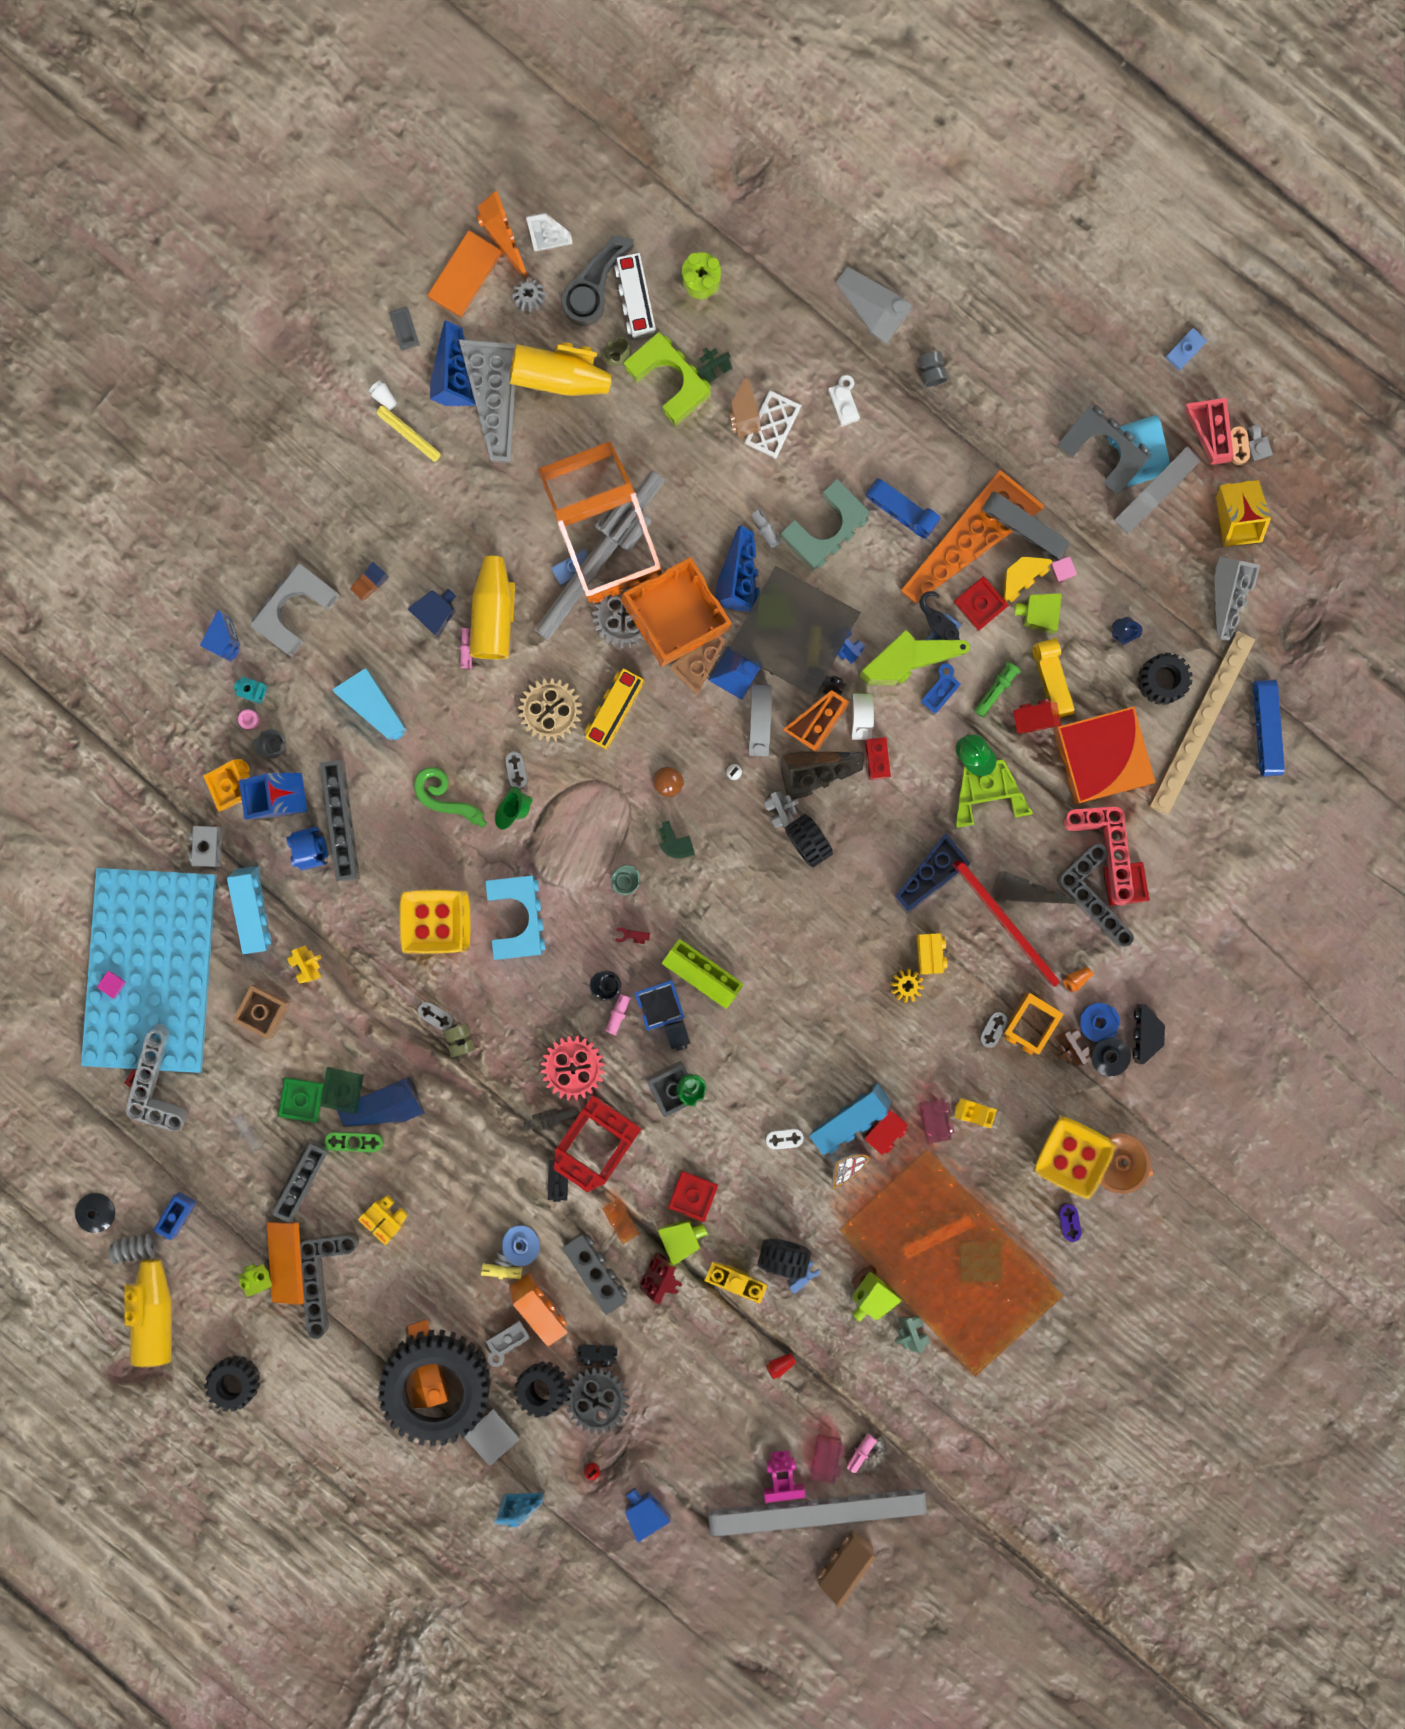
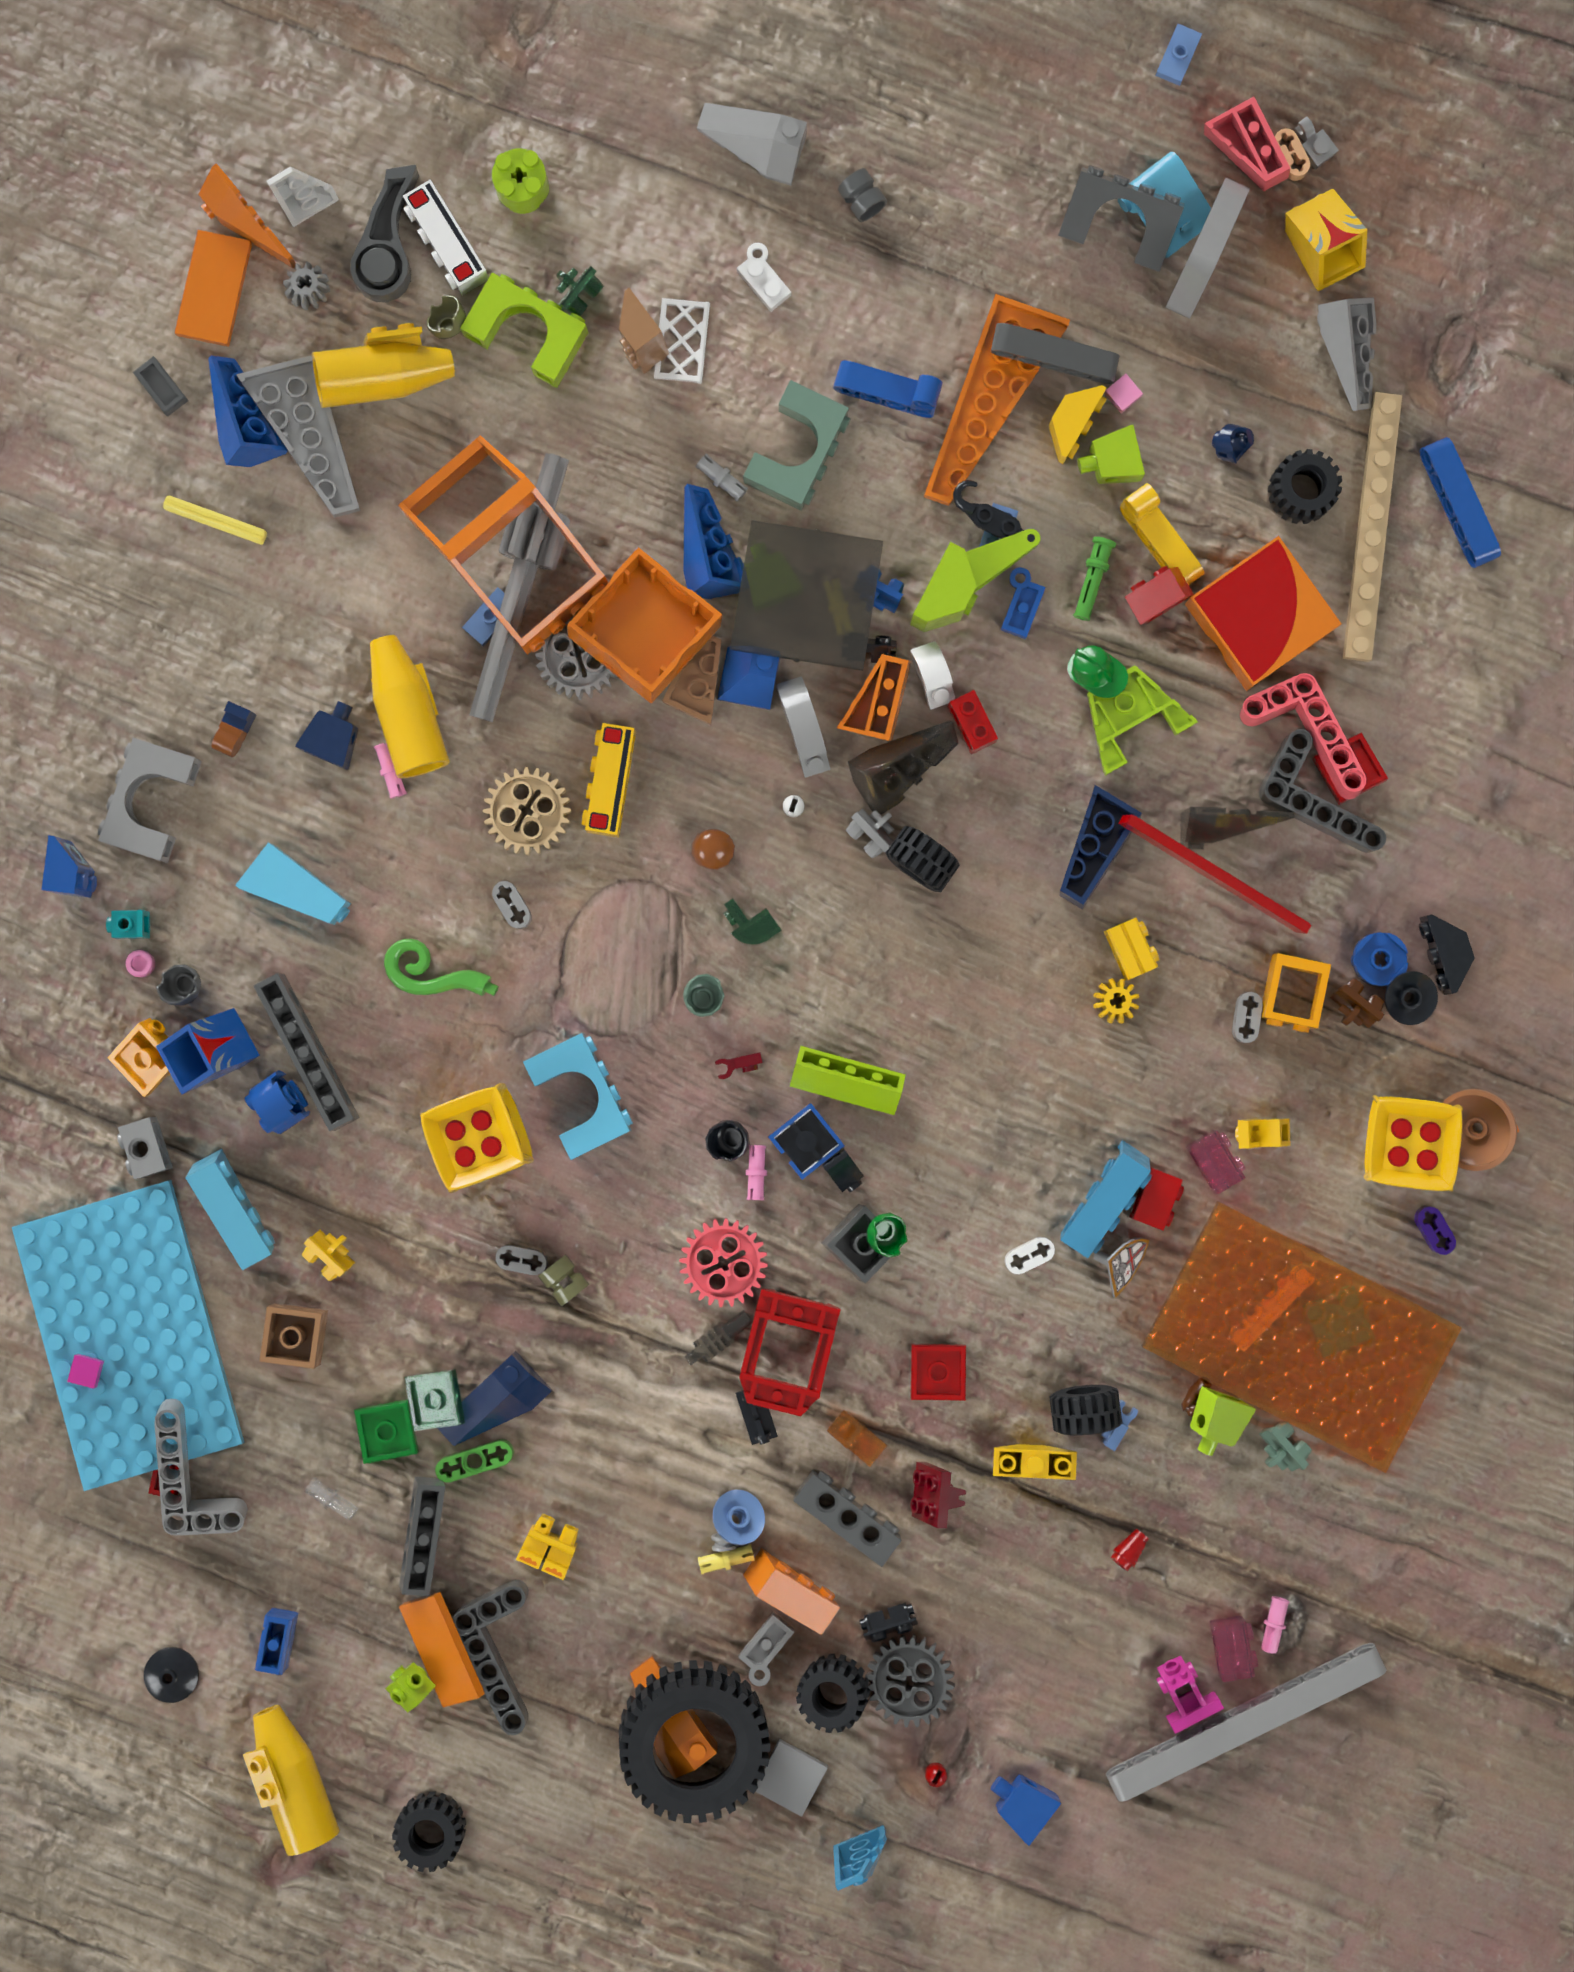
camera: 20 degrees left, 0 degrees up
light grey piece [109,1234,155,1264] -> none
white cone [369,380,398,411] -> none
green piece [495,787,533,830] -> none
lime torso [658,1220,708,1265] -> none
medium nougat slope [817,1530,876,1608] -> none
red plate [953,576,1009,632] -> none
orange cone [1063,966,1093,993] -> none

